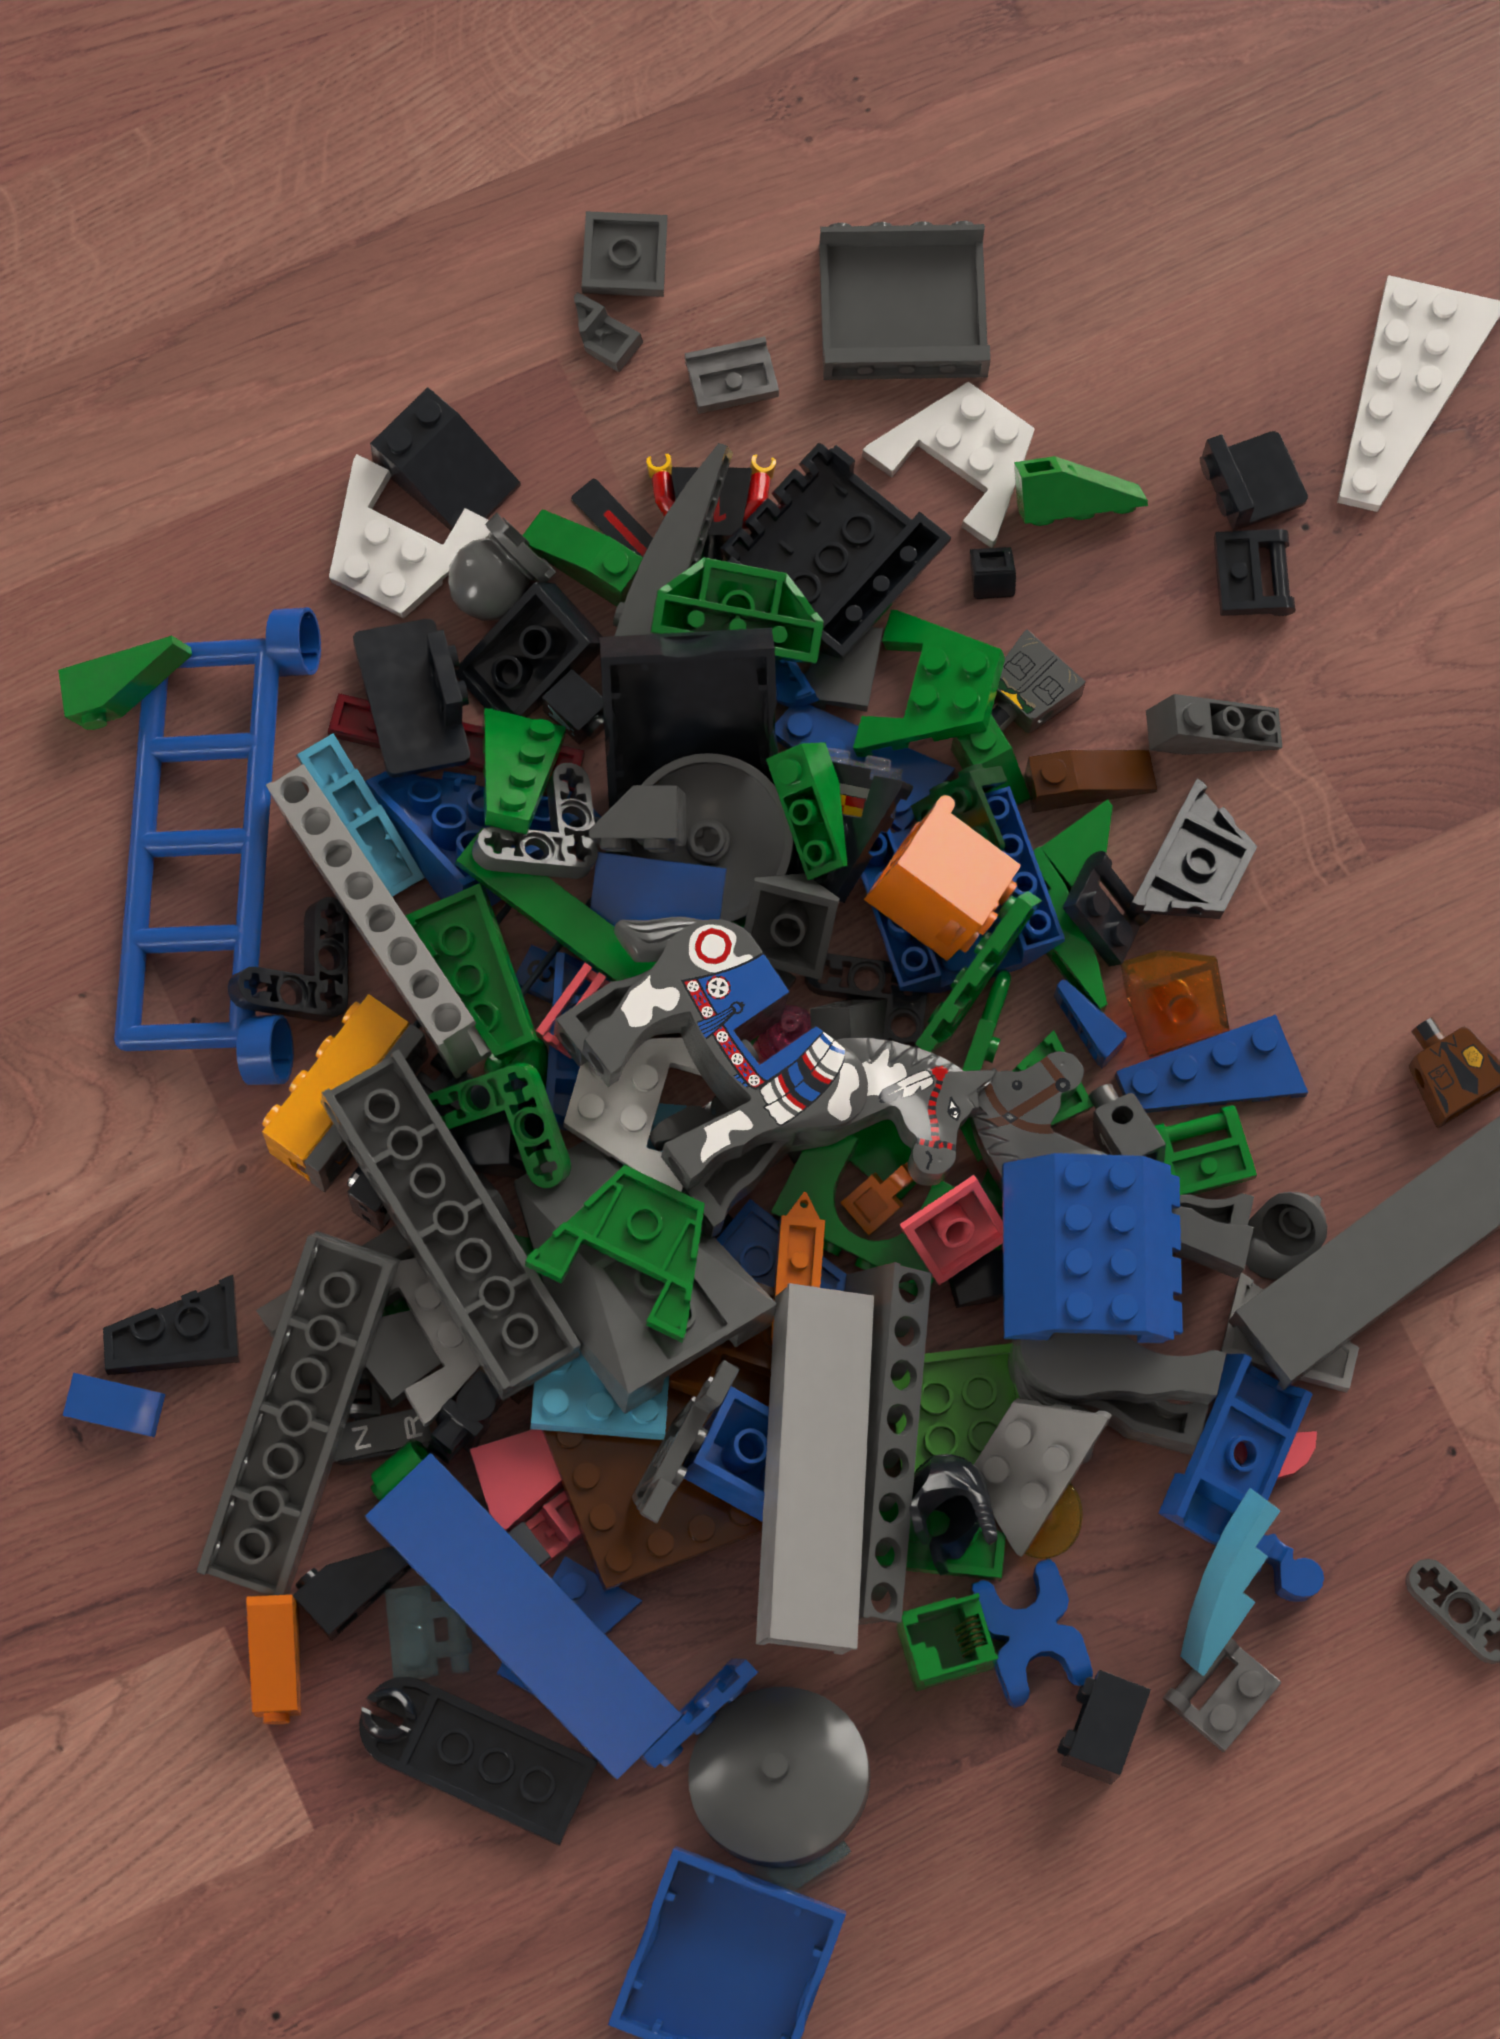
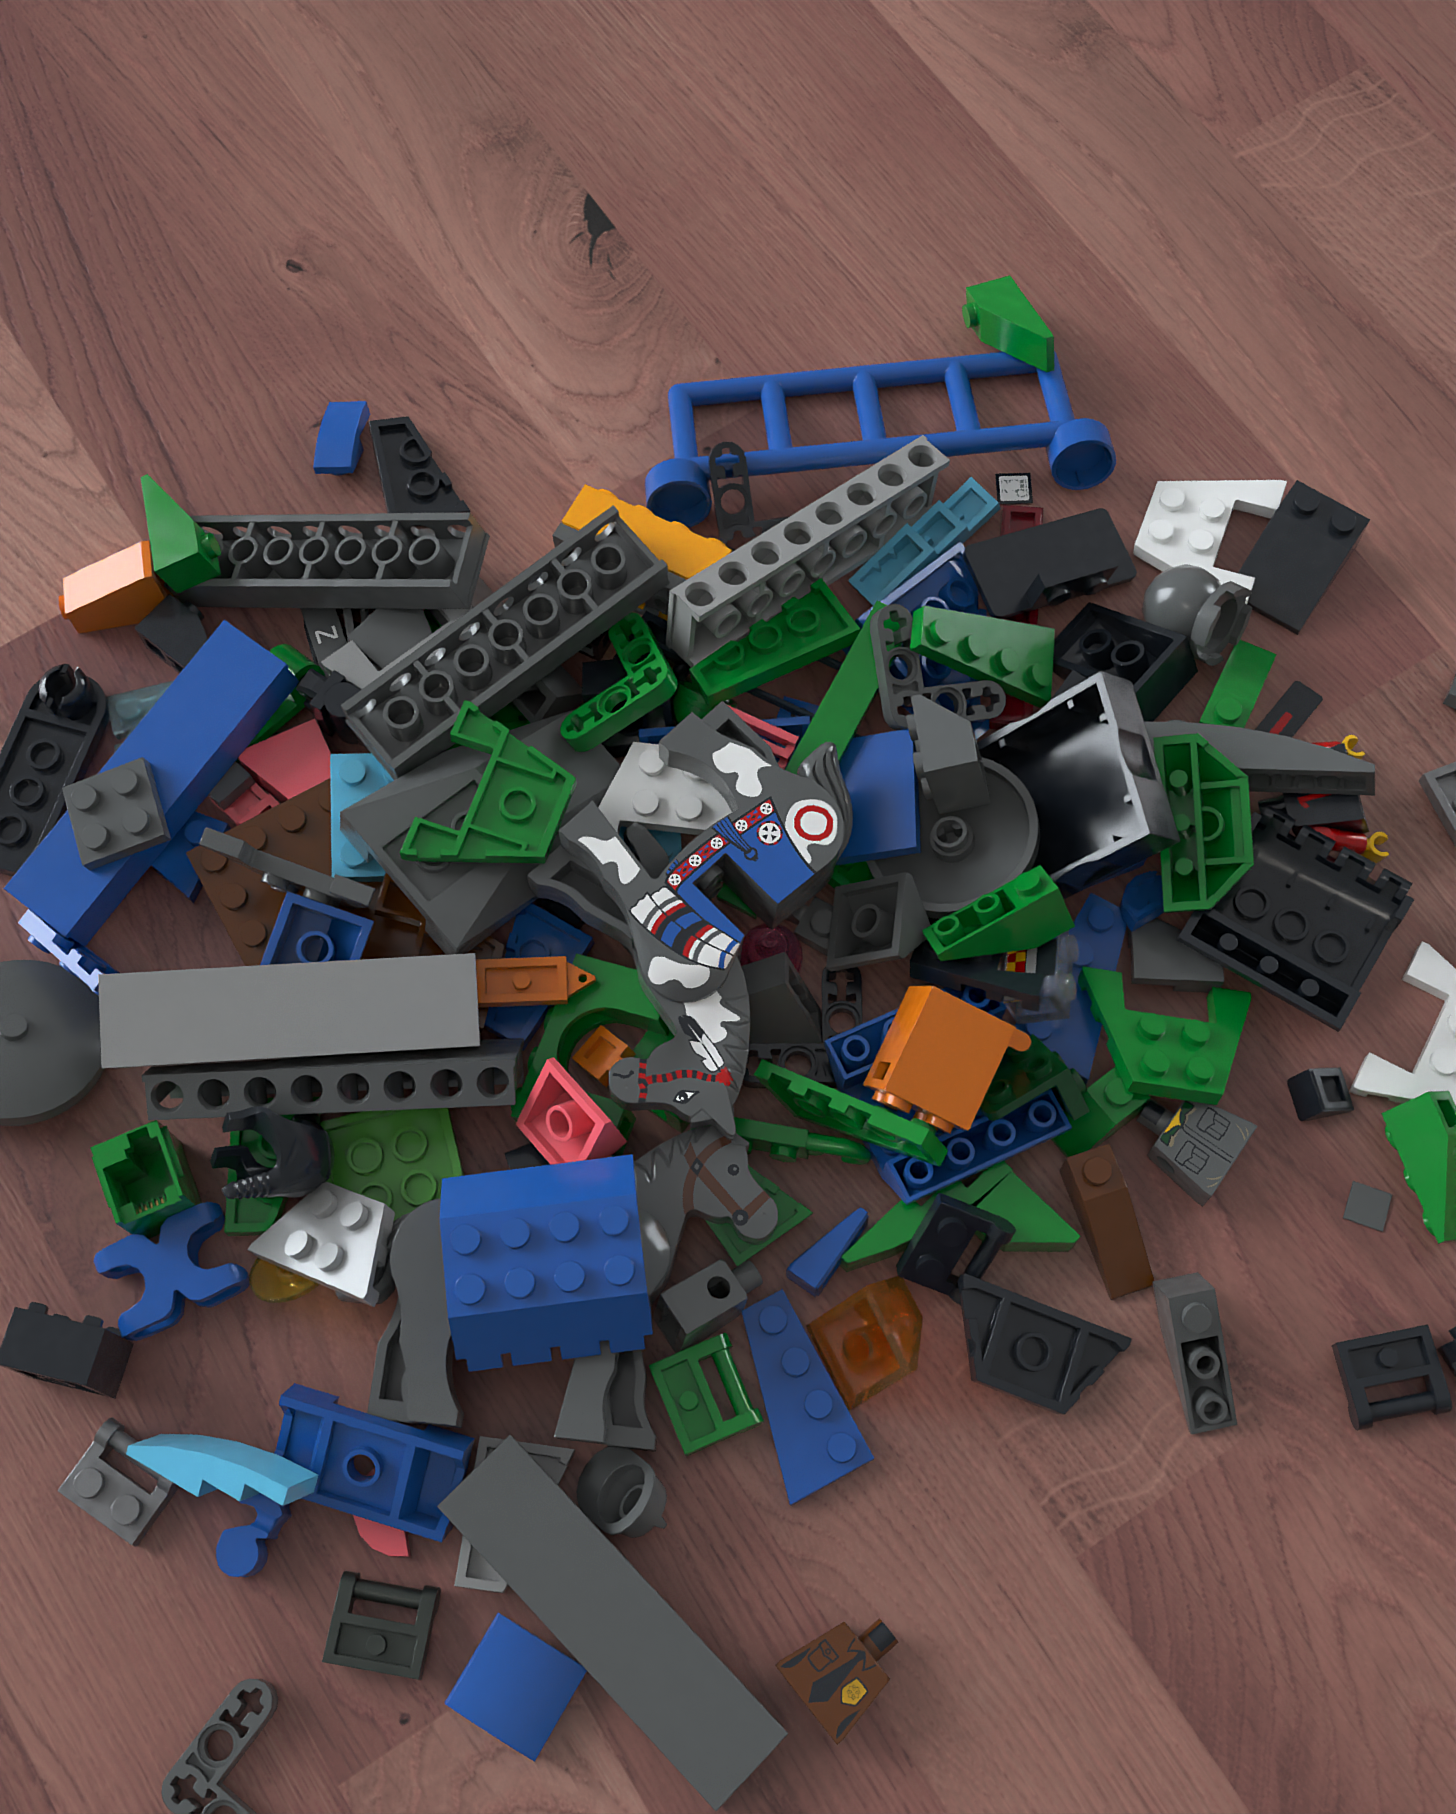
camera: 90 degrees right, 5 degrees down
none -> dark grey plate [62,757,171,870]
none -> green slope [140,474,221,594]
none -> pearl dark grey plate [322,1571,441,1680]
none -> blue slope [444,1612,587,1762]
none -> sticker [995,473,1033,504]
none -> dark grey sticker [1343,1181,1393,1232]

